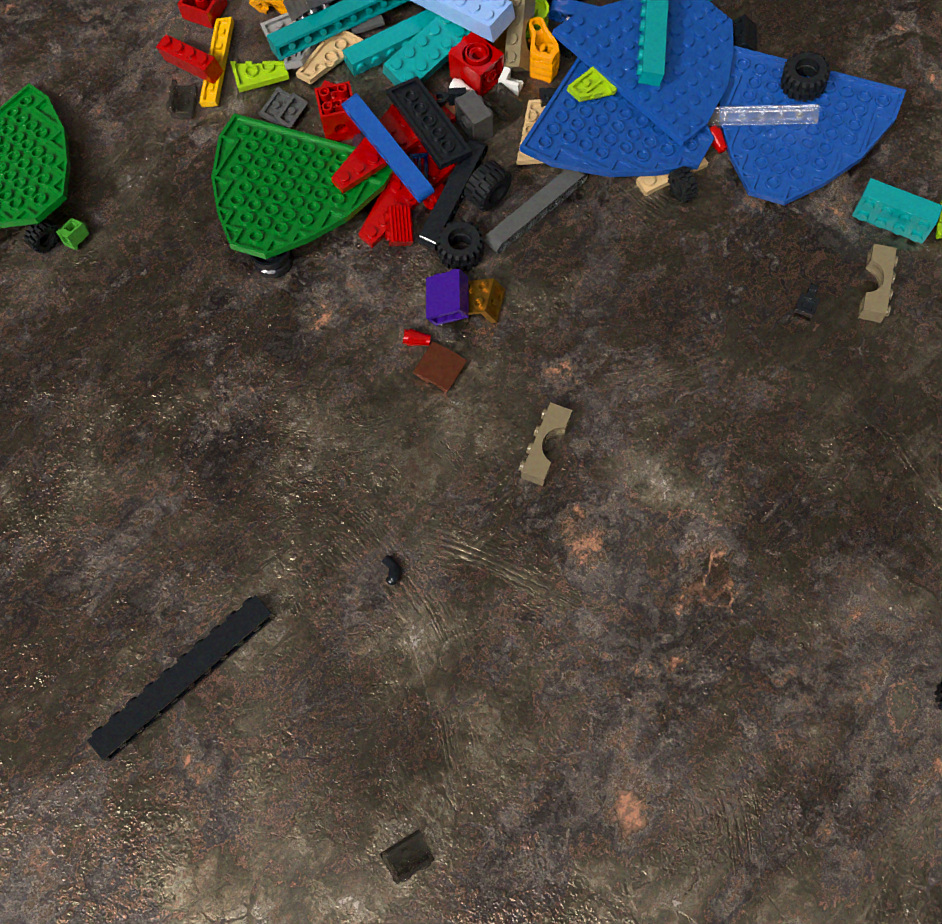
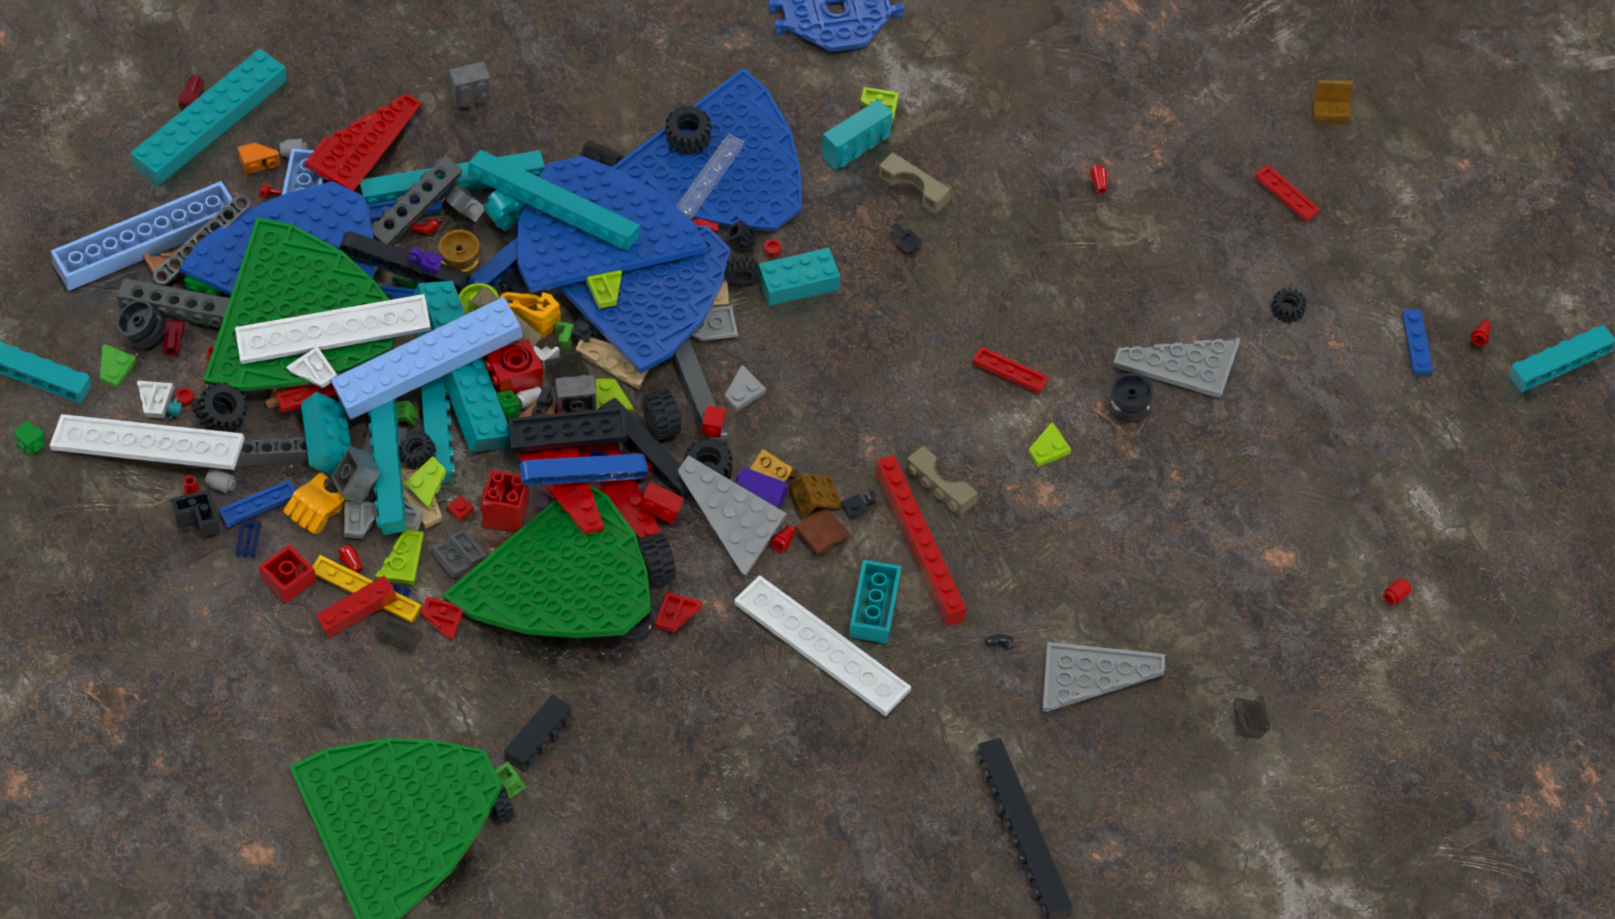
camera: 75 degrees left, 15 degrees down
none -> red cone [338,544,364,573]
none -> clear blue tile [392,582,412,597]
none -> bright green bracket [396,400,418,426]
none -> black tyre [399,431,437,469]
none -> lime wing [405,456,447,509]
none -> red wing [421,596,464,641]
none -> green brick [496,390,521,421]
none -> black brick [504,694,573,773]
none -> bright green bracket [555,321,574,353]
none -> lime wing [596,379,633,414]
none -> black tyre [638,533,676,586]
none -> red wing [655,592,703,633]
none -> light grey wing [678,455,786,577]
none -> light grey tile [691,305,738,341]
none -> red brick [702,405,726,438]
none -> light grey wing [725,365,766,412]
none -> black brick [727,220,756,252]
none -> white plate [734,575,911,716]
none -> teal brick [758,248,841,306]
none -> red tile [763,239,782,258]
none -> pearl gold bracket [789,473,843,518]
none -> black plate [841,491,877,520]
none -> teal brick [849,560,902,644]
none -> red brick [875,455,966,626]
none -> red plate [972,346,1049,394]
none -> lime wing [1028,422,1071,467]
none -> light grey wing [1042,642,1165,712]
none -> black wheel [1109,373,1153,422]
none -> light grey wing [1113,338,1241,399]

